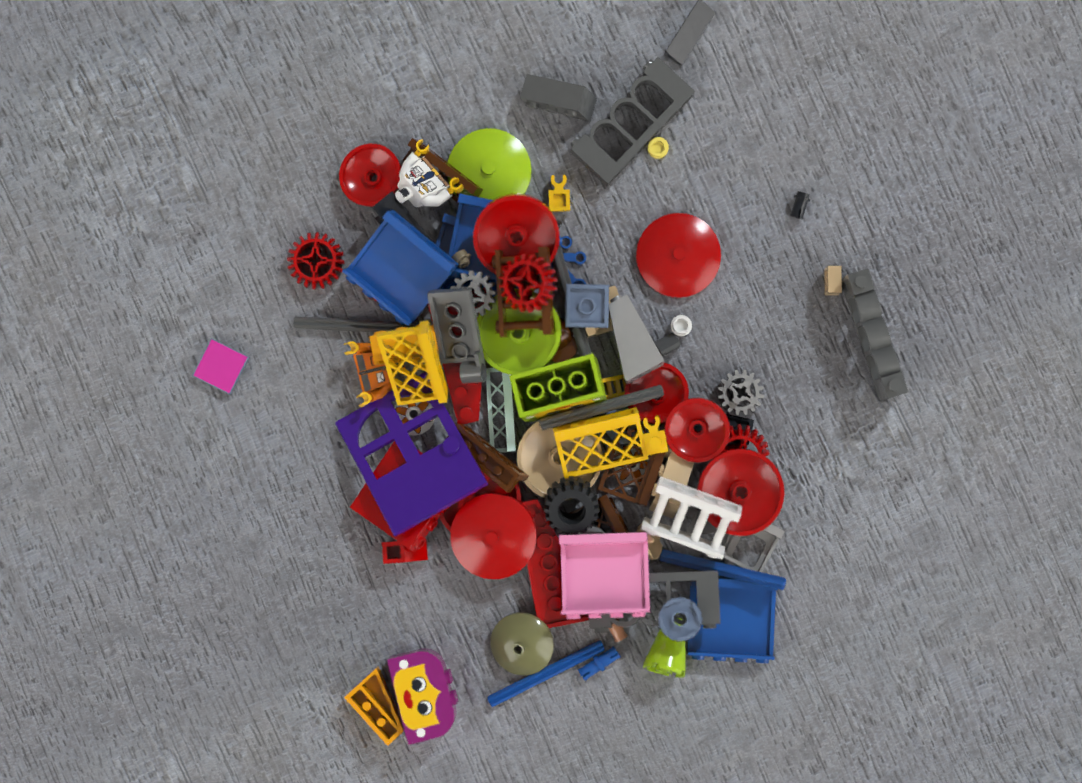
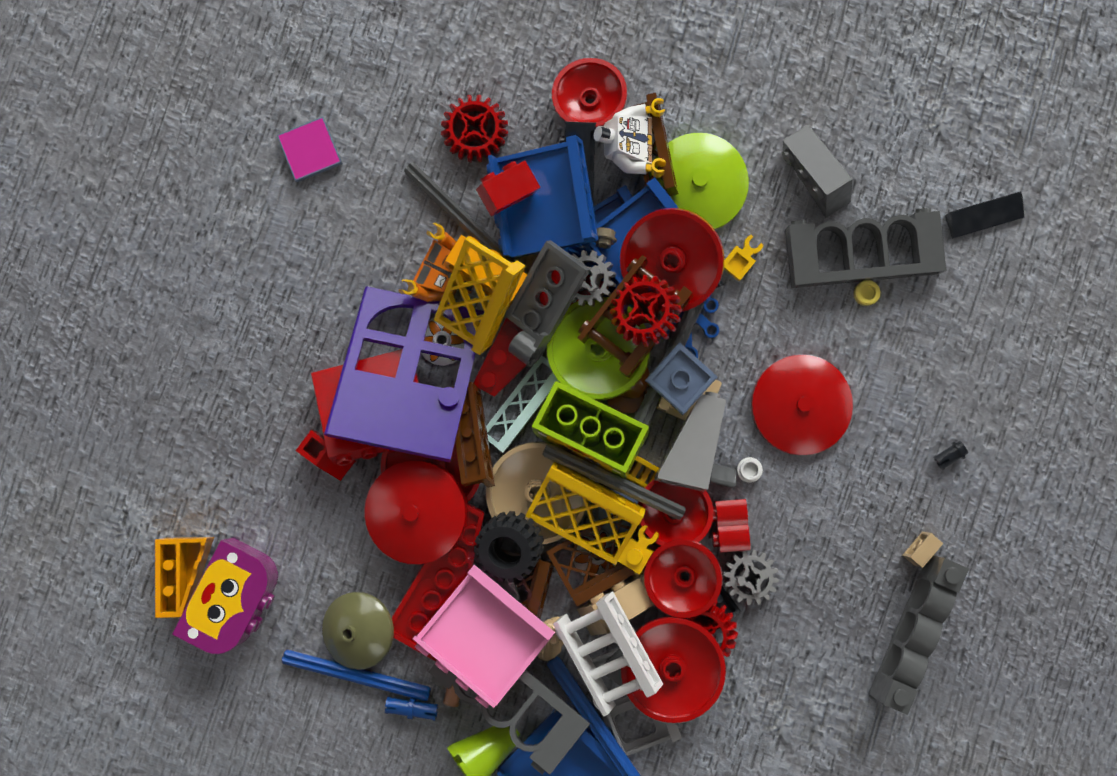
camera: 30 degrees right, 0 degrees up
sand blue tile [658,597,702,641] -> none
none -> red brick [476,160,541,217]
none -> red brick [712,499,751,553]

